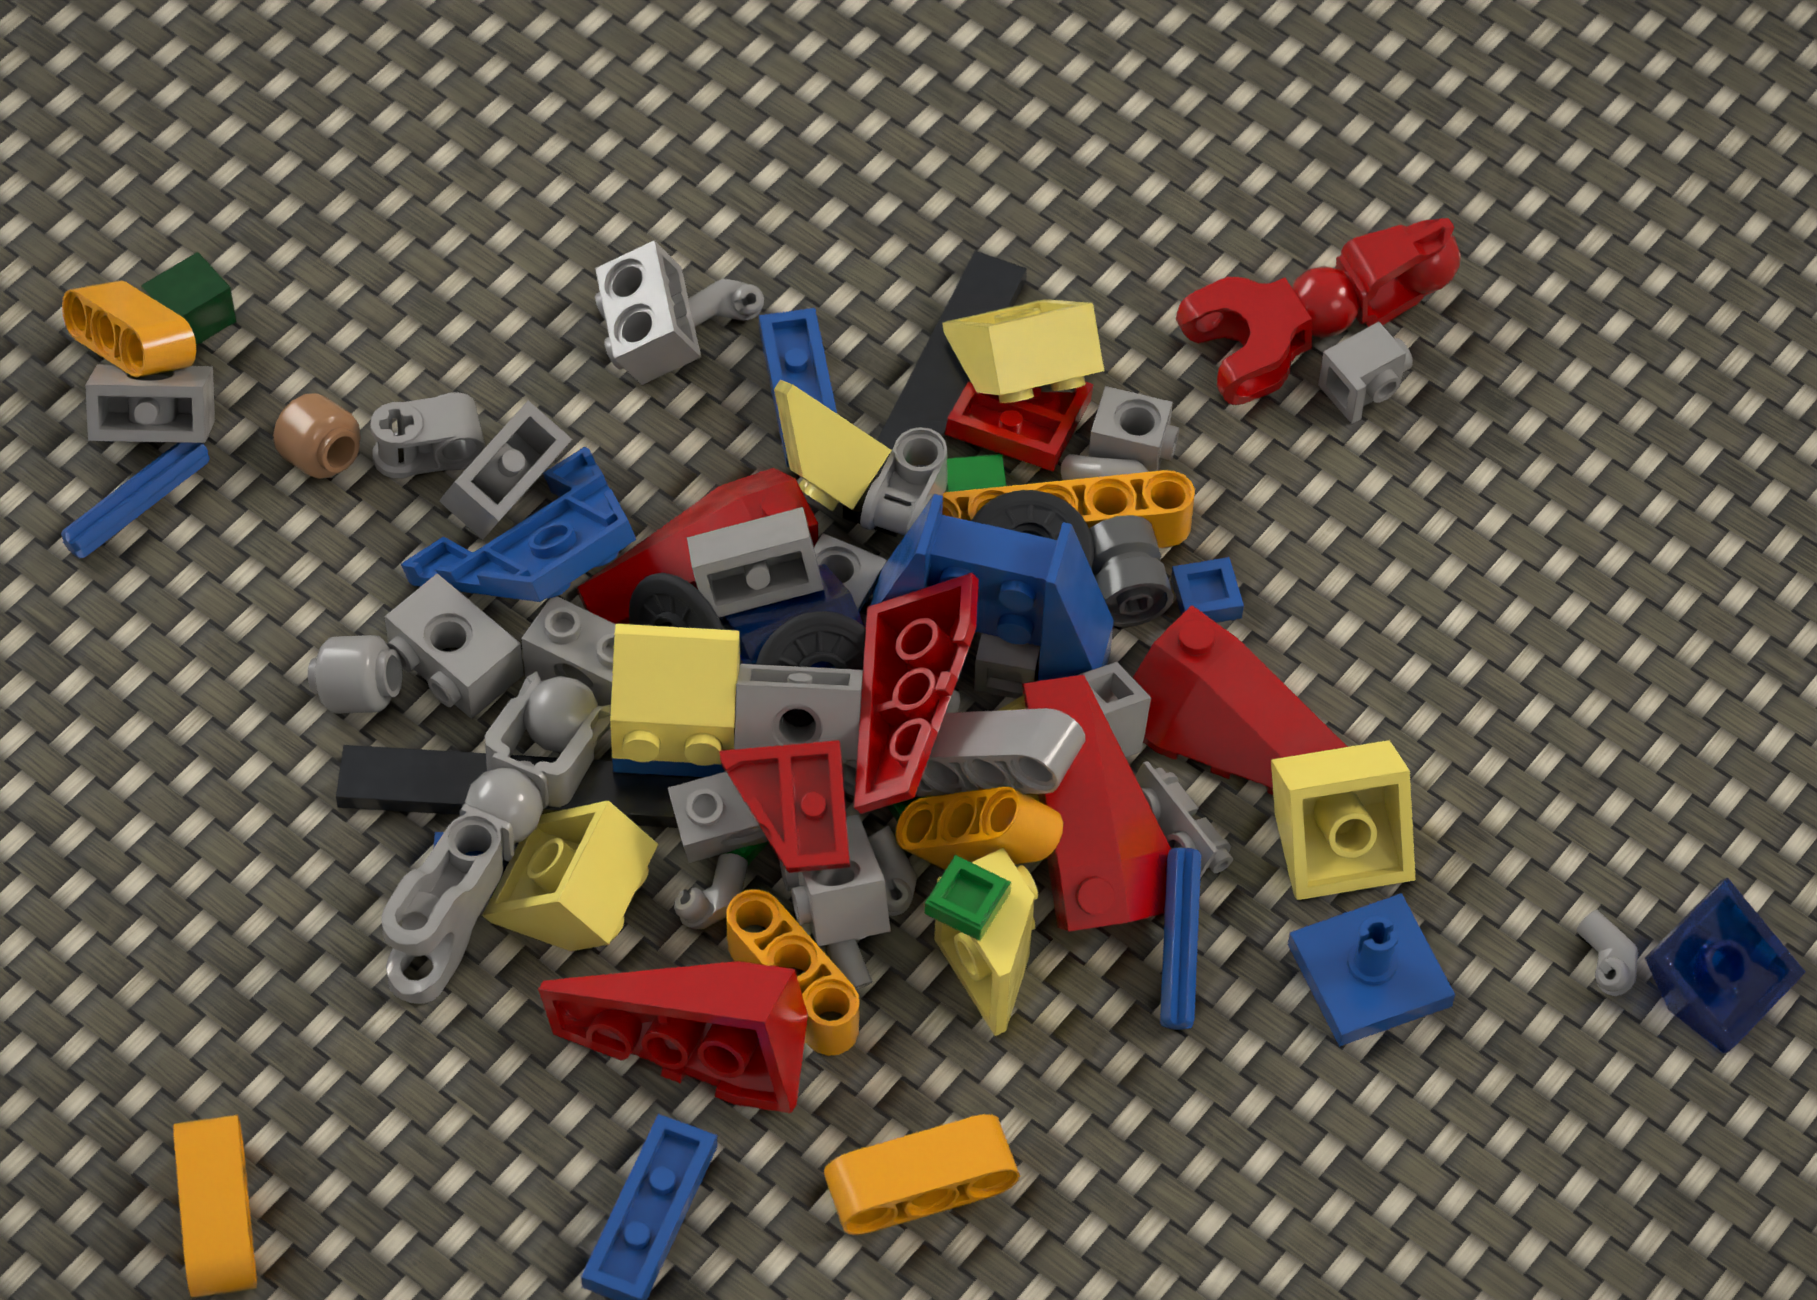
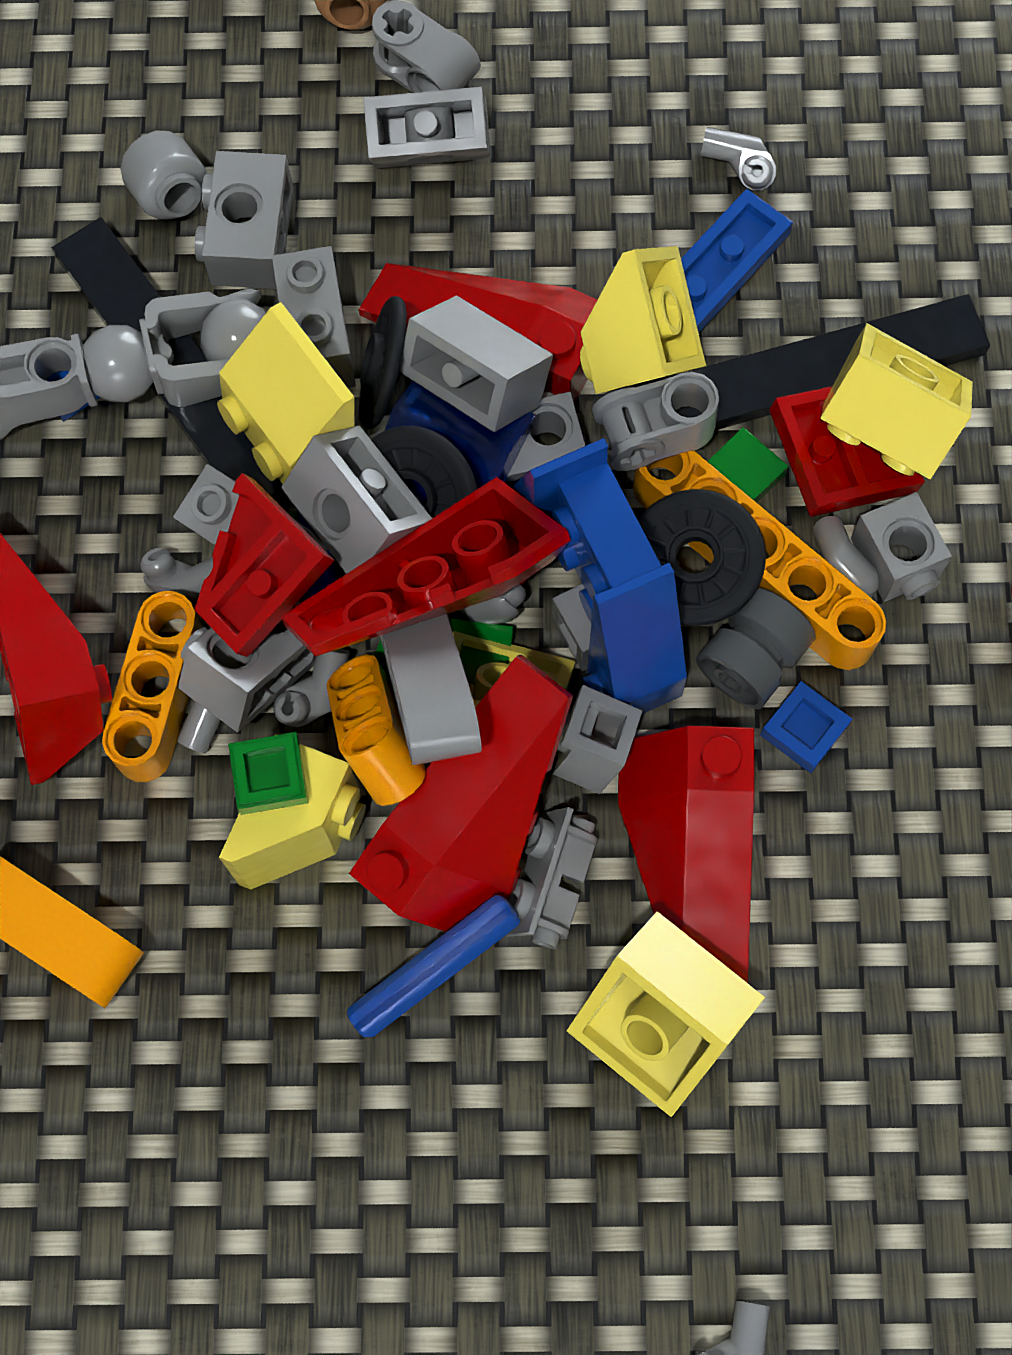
camera: 55 degrees right, 15 degrees up
blue wing [401,447,636,602] -> none
light yellow slope [482,800,658,951] -> none
light grey brick [595,240,701,385] -> none
blue tile [1288,893,1455,1047] -> none

